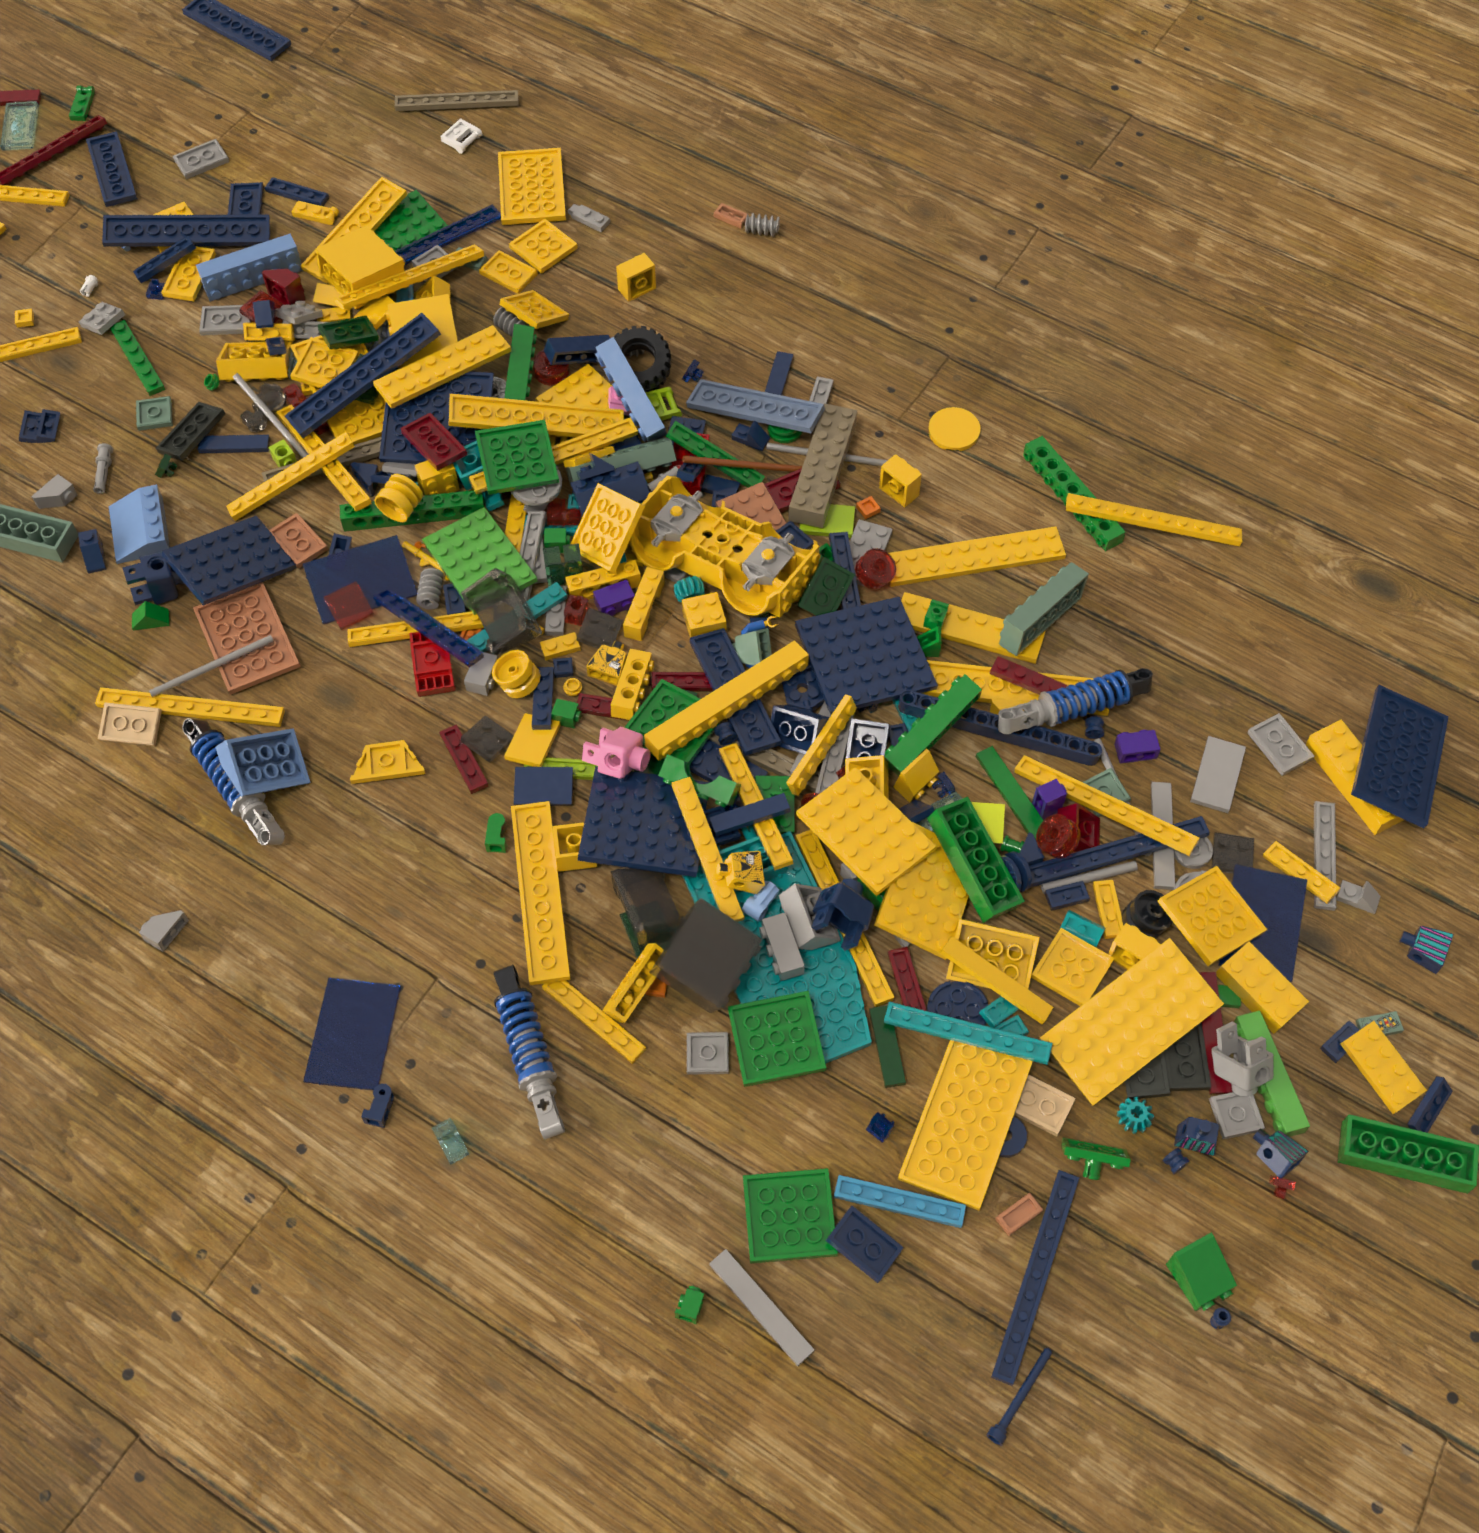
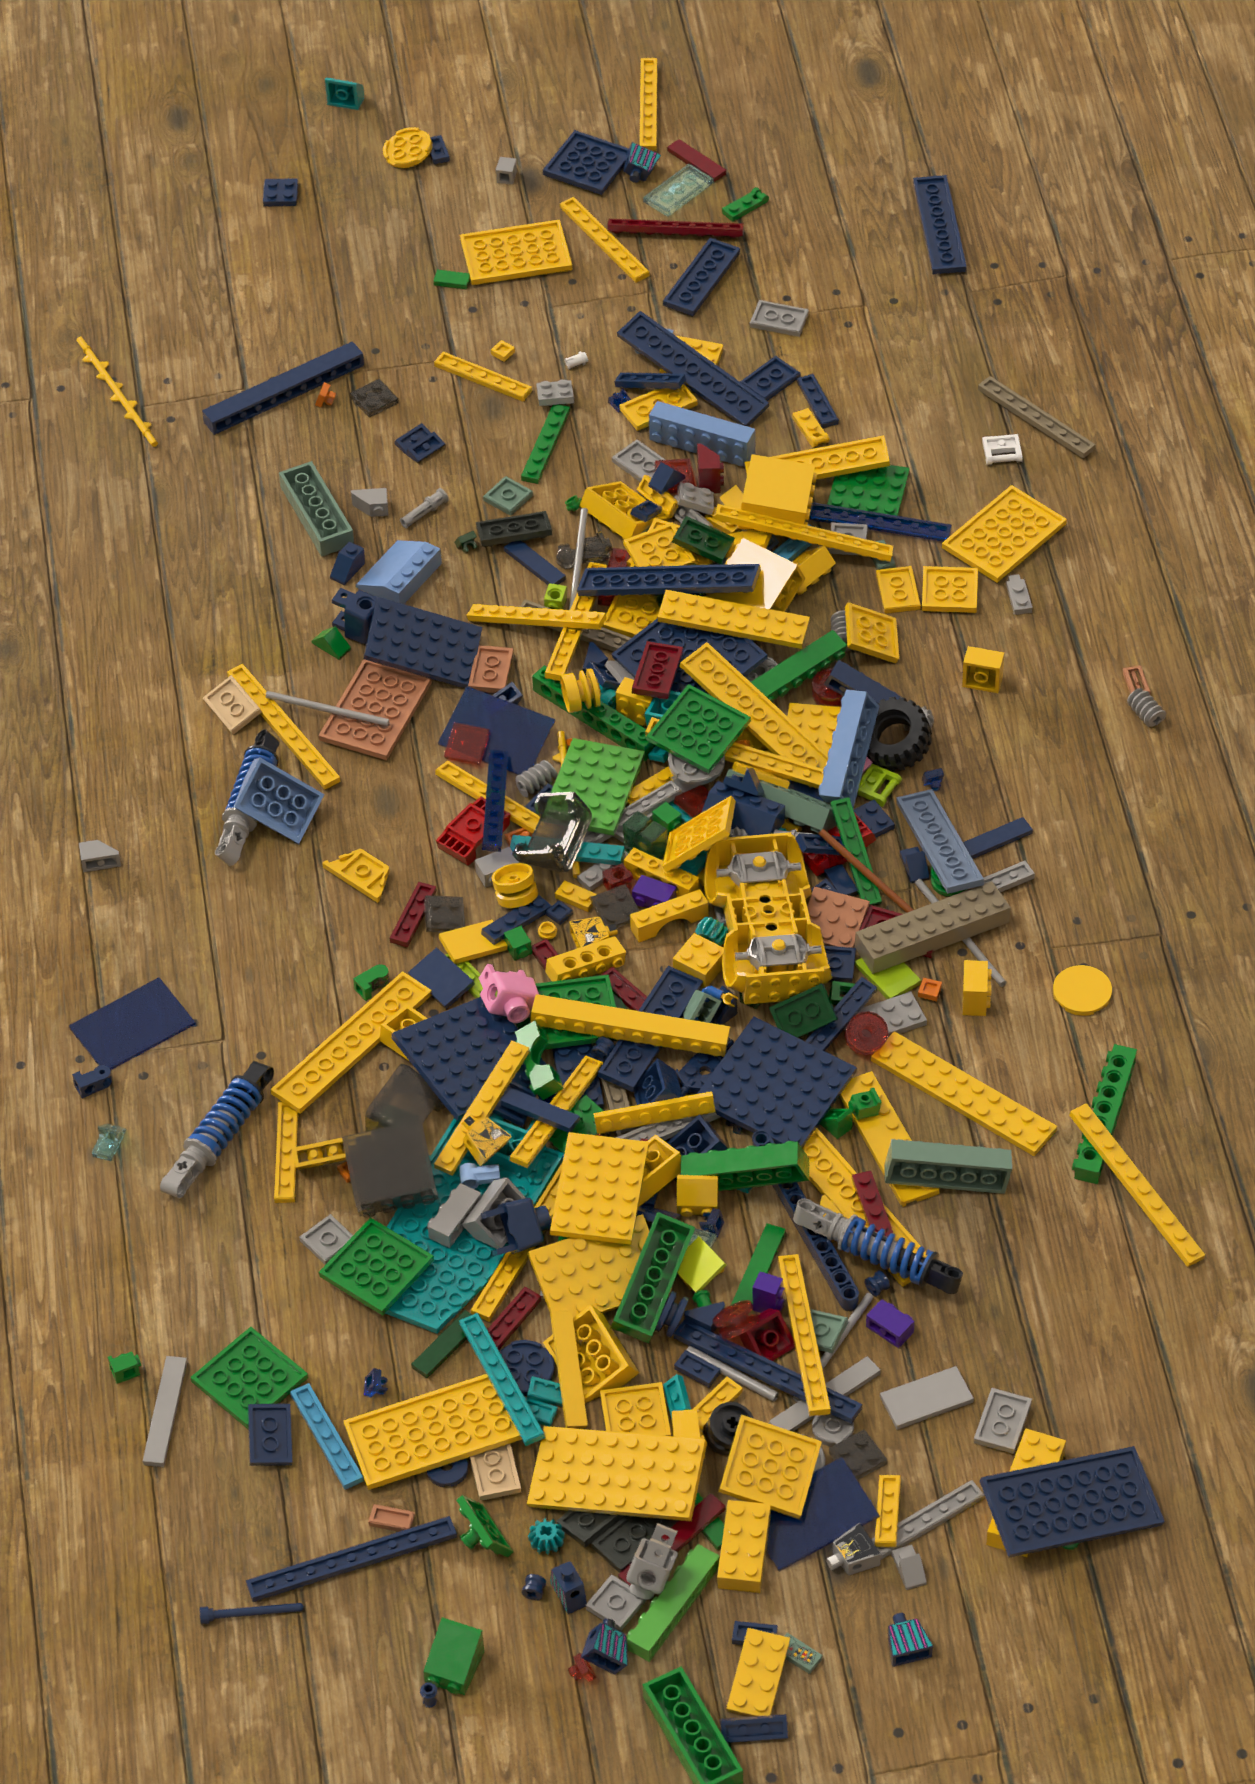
camera: 50 degrees right, 10 degrees down
none -> torso [826,1523,881,1575]

